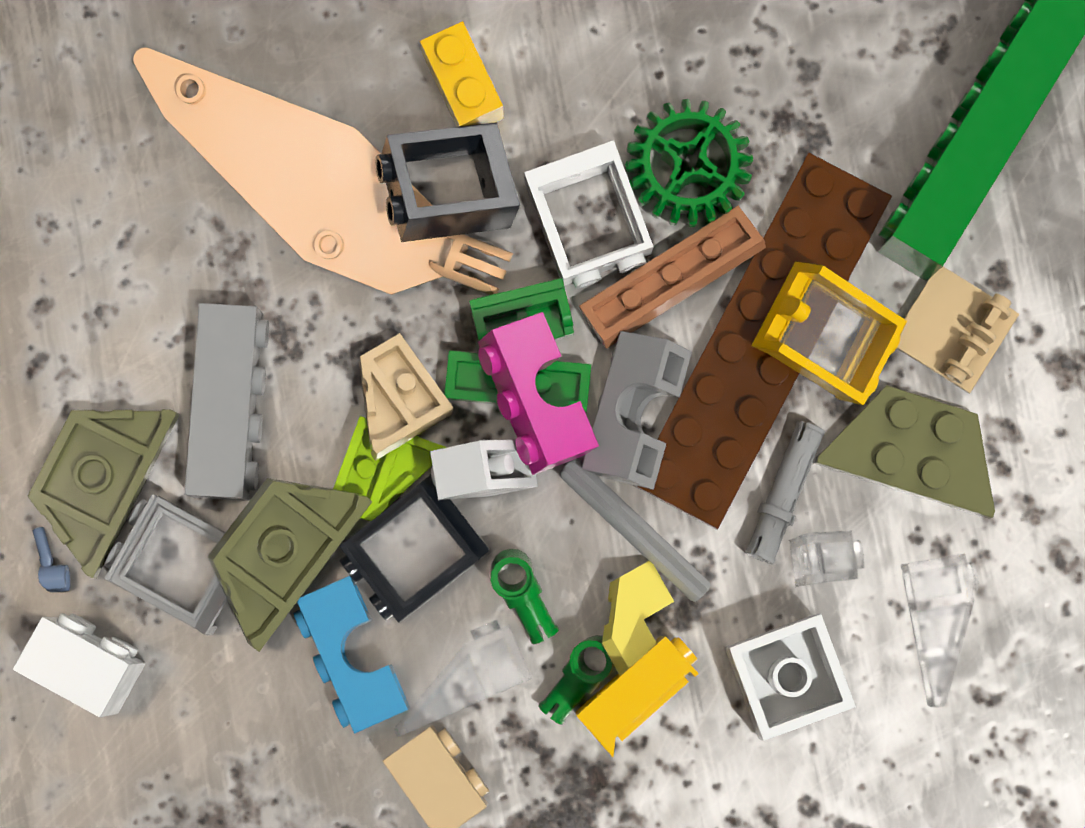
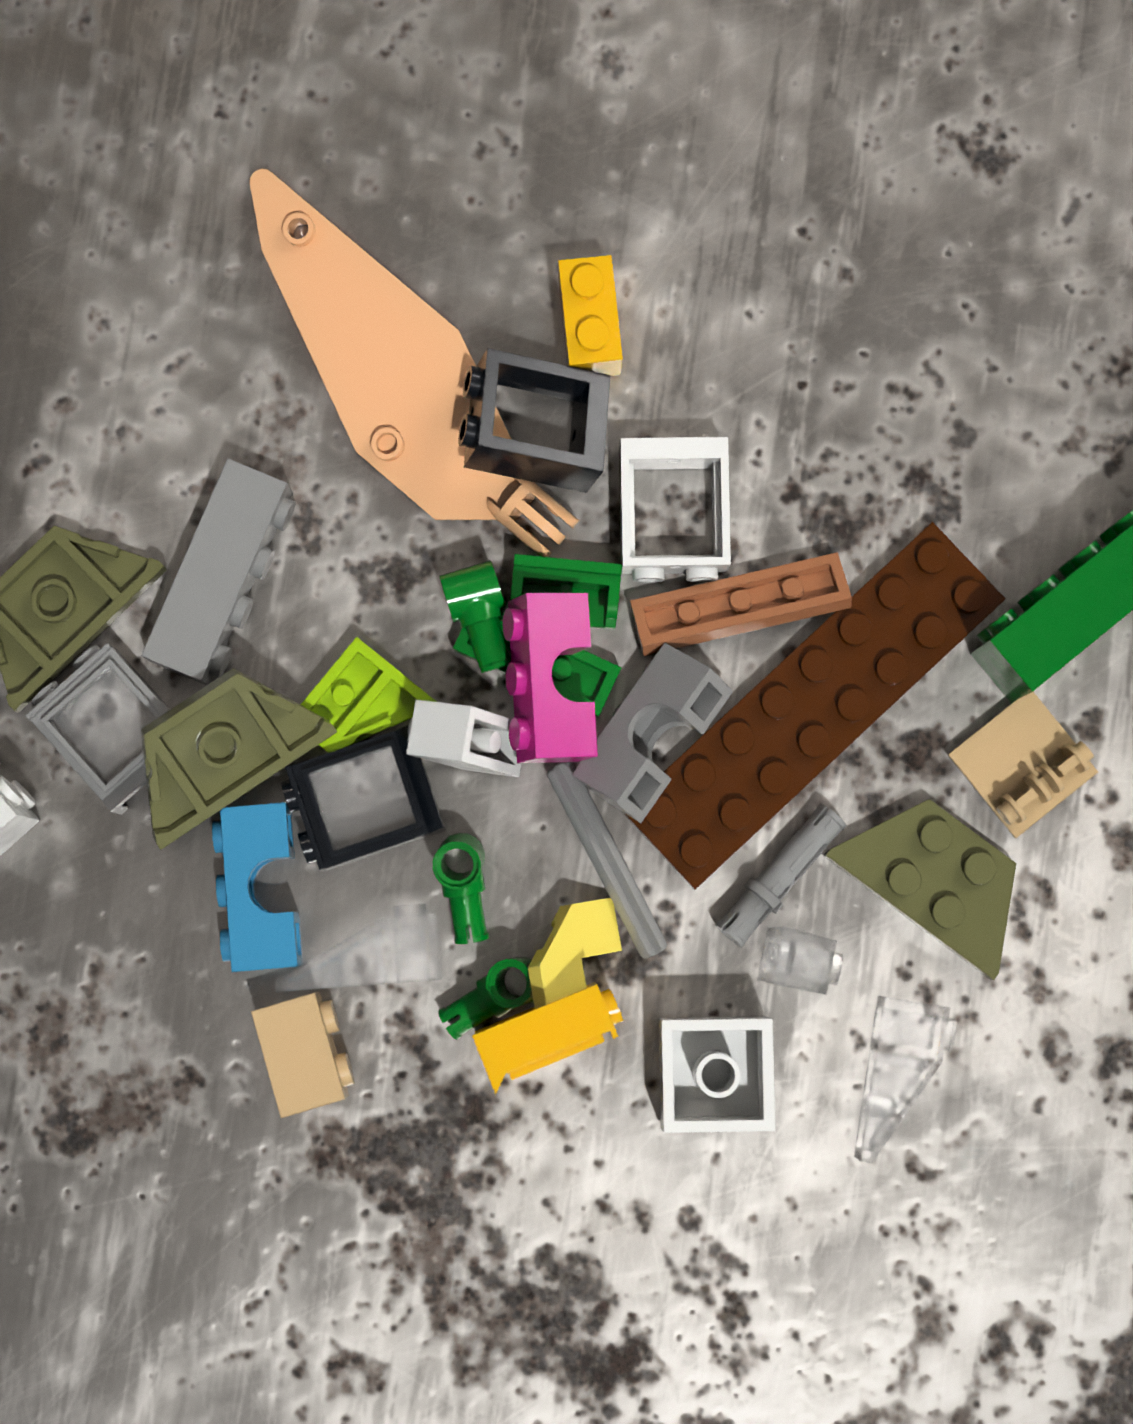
camera: 15 degrees right, 0 degrees up
tan wing [359,333,453,461] -> none
green gear [625,99,753,227] -> none
window [751,262,907,405] -> none
none -> green pin [439,560,511,673]

